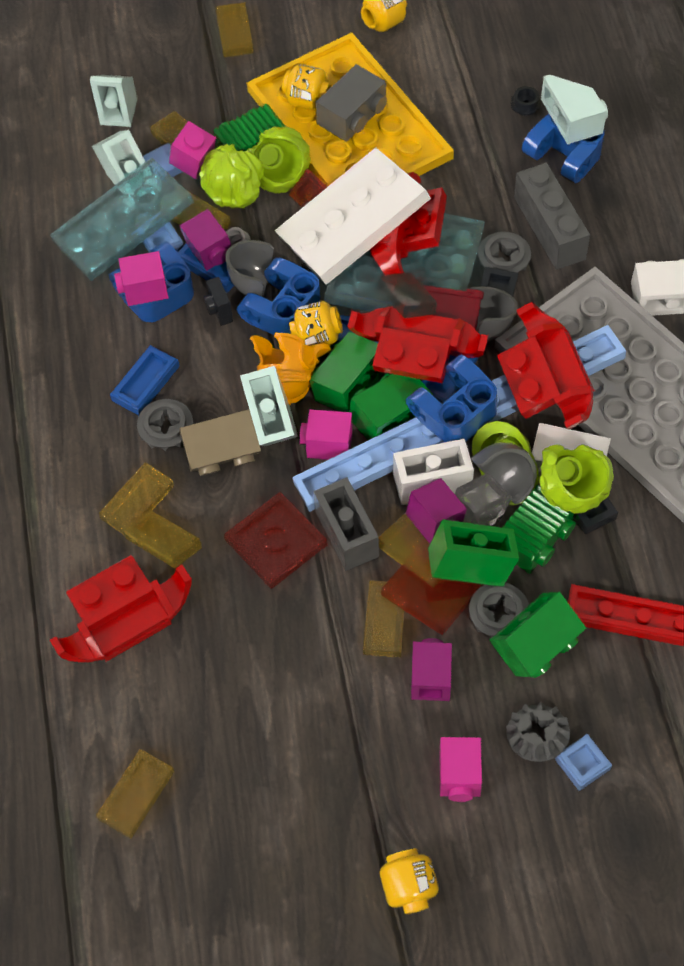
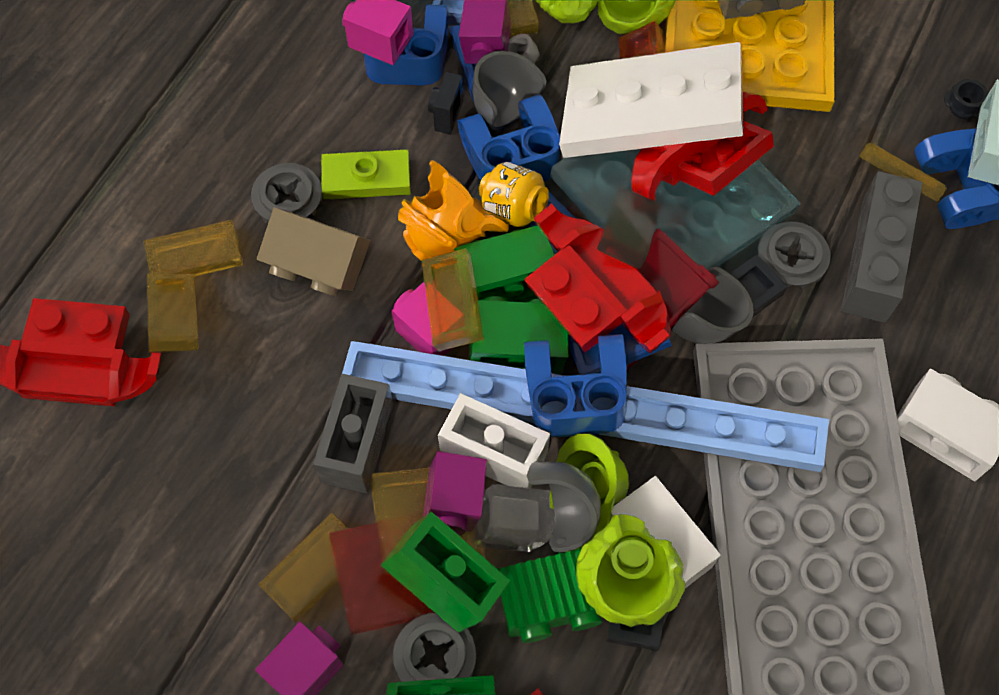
camera: 35 degrees right, 5 degrees up
blue tile [110,345,179,416] -> none
clear red tile [224,492,327,589] -> none
light aqua slope [240,366,298,446] -> none
red plate [497,302,595,430] -> none
none -> lime plate [321,150,411,199]
none -> clear yellow tile [422,248,484,351]
none -> clear yellow tile [859,143,947,203]

